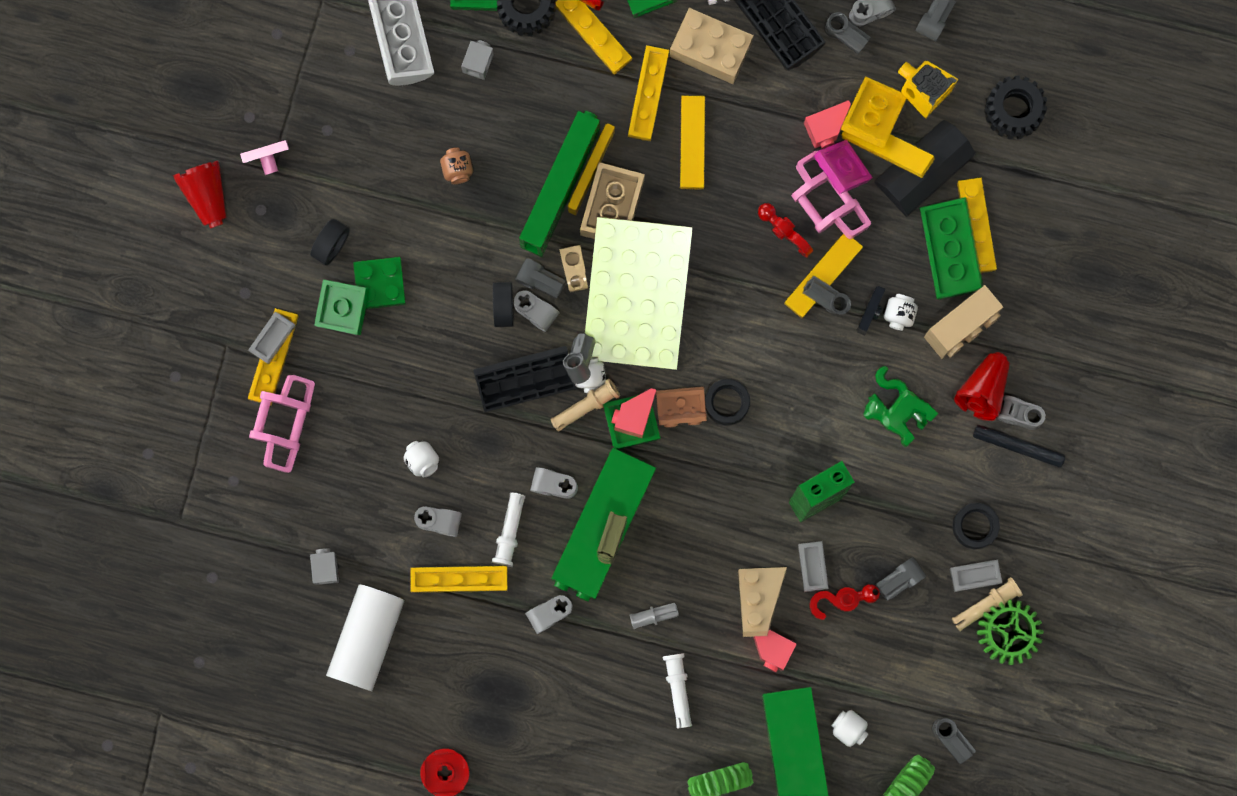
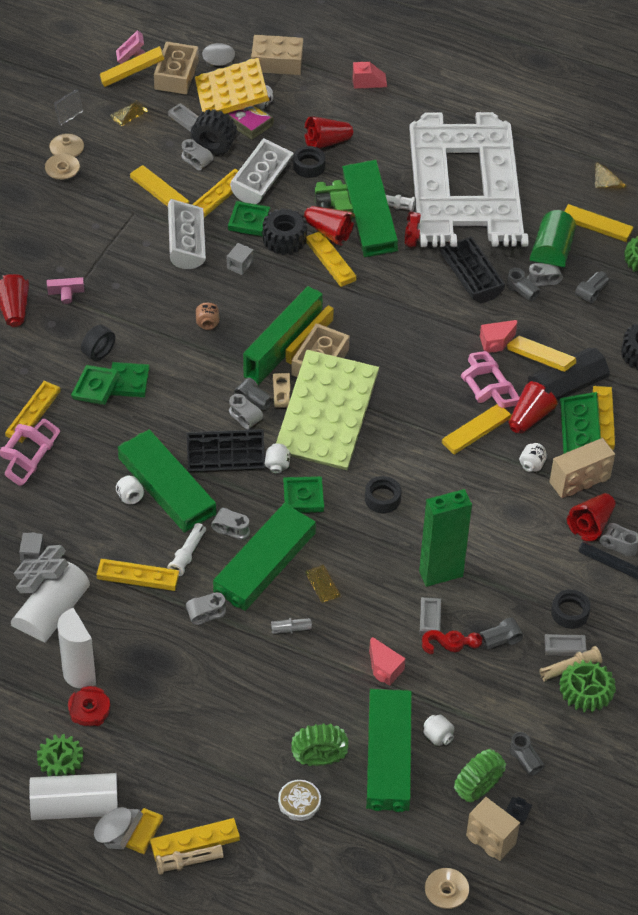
camera: 10 degrees right, 30 degrees down
light grey tile [248,311,296,364] -> none
light grey piece [414,507,462,537] -> none
black tyre [493,282,513,327] -> none
tan pin [551,379,620,432] -> none
dark grey piece [563,334,596,384] -> none
olive piece [597,512,627,564] -> none
coral slope [611,388,656,438] -> none
yellow plate [628,45,669,141] -> none
nougat bracket [656,387,707,427] -> none
white pin [663,653,692,728] -> none
tan brick [669,8,754,84] -> none
yellow tile [680,96,705,189] -> none
tan wing [738,567,787,637] -> none
red piece [758,203,813,258] -> none
dark grey piece [803,276,851,315] -> none
dark pink plate [814,140,873,194] -> none
yellow tile [841,76,907,149] -> none
black plate [857,286,885,336] -> none
green animal [863,366,938,447] -> none
torso [898,61,958,118] -> none
none -> light grey plate [14,545,69,593]
none -> white brick [57,608,96,688]
none -> green brick [118,429,216,533]
none -> clear yellow slope [305,564,340,603]
none -> red cone [509,381,558,433]

